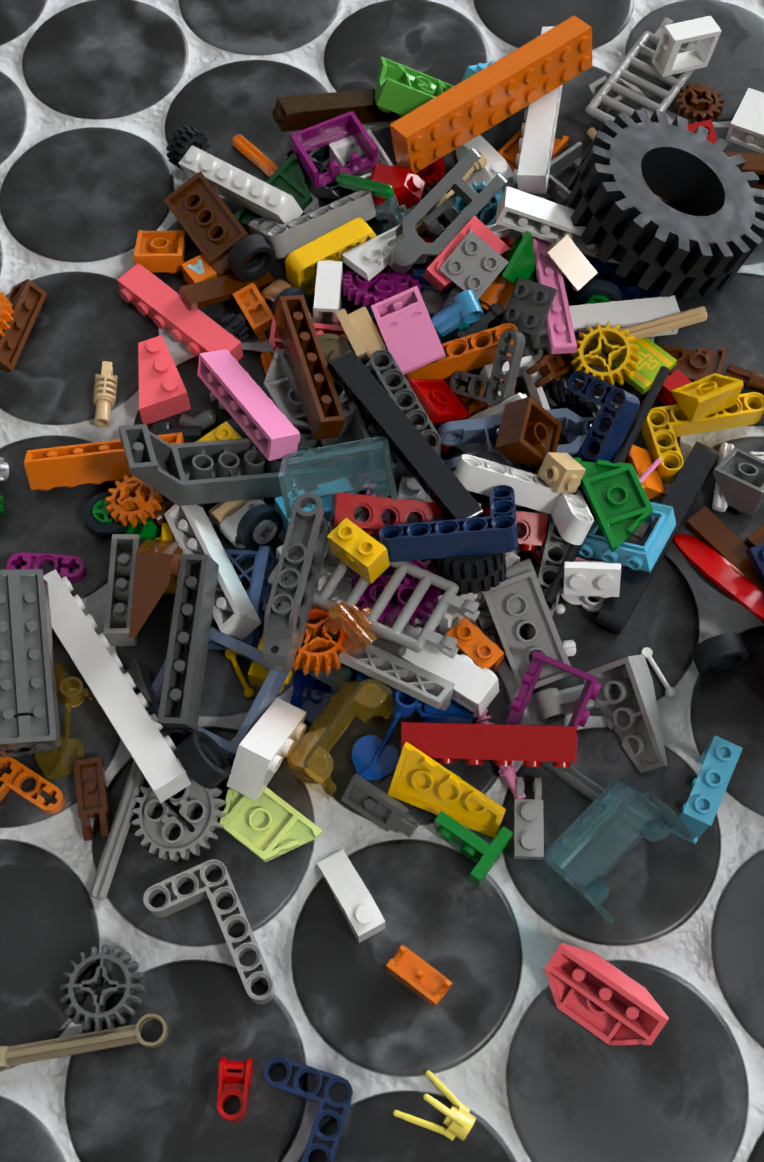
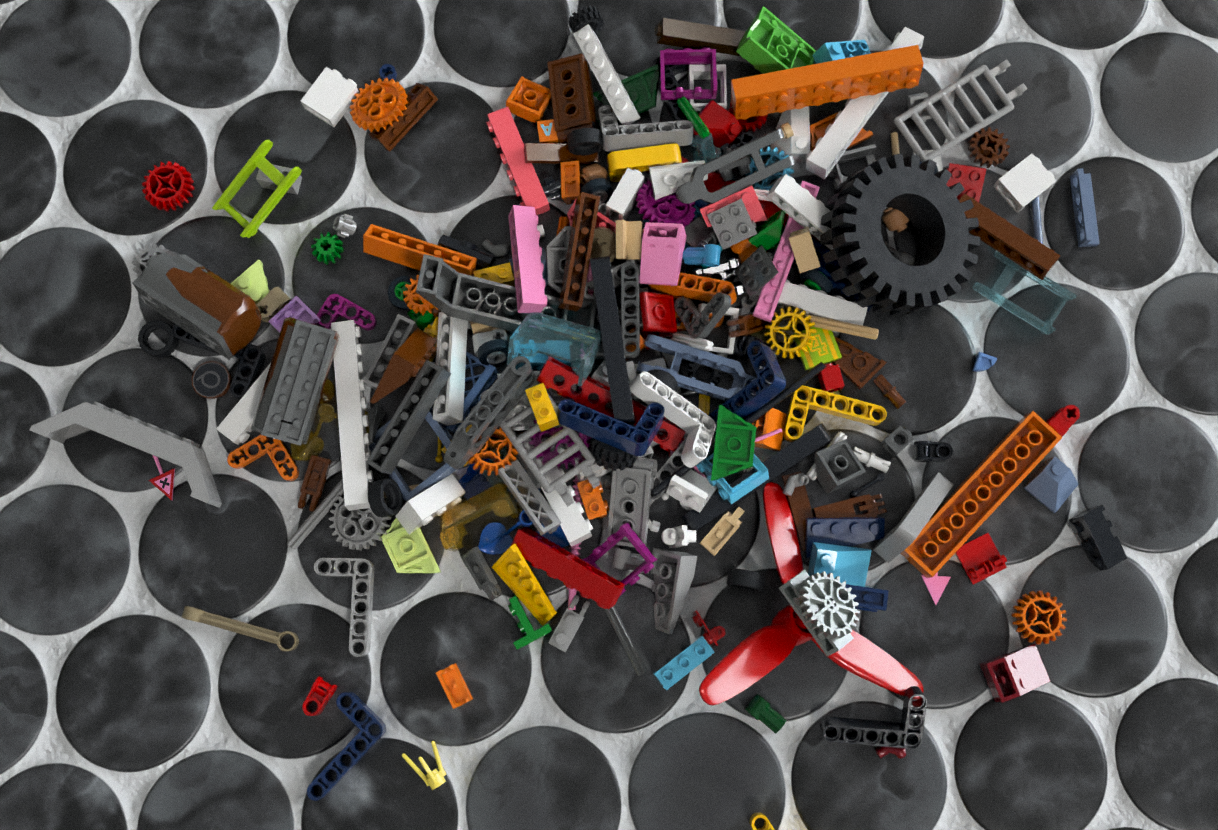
camera: 25 degrees right, 15 degrees up
dark grey gear [60,945,145,1032] -> none
tan hinge [93,361,118,427] -> none
coral wedge [138,335,191,425] -> none
orange axle [232,134,279,177] -> none
white slope [317,850,385,943] -> none
clear orange hips [323,600,377,655] -> none
reddish brown slope [495,396,562,468] -> none
tan brick [537,452,586,493] -> none
clear light blue windscreen [544,778,694,924] -> none
coral wedge [544,943,669,1045] -> none
white hinge [641,647,676,698] -> none
white window [652,16,722,77] -> none
yellow slope [672,373,744,423] -> none
none -> white hips [661,525,696,548]
none -> red hinge [692,610,726,646]
none -> tan hinge [699,507,745,556]
none -> light grey arm [782,473,809,496]

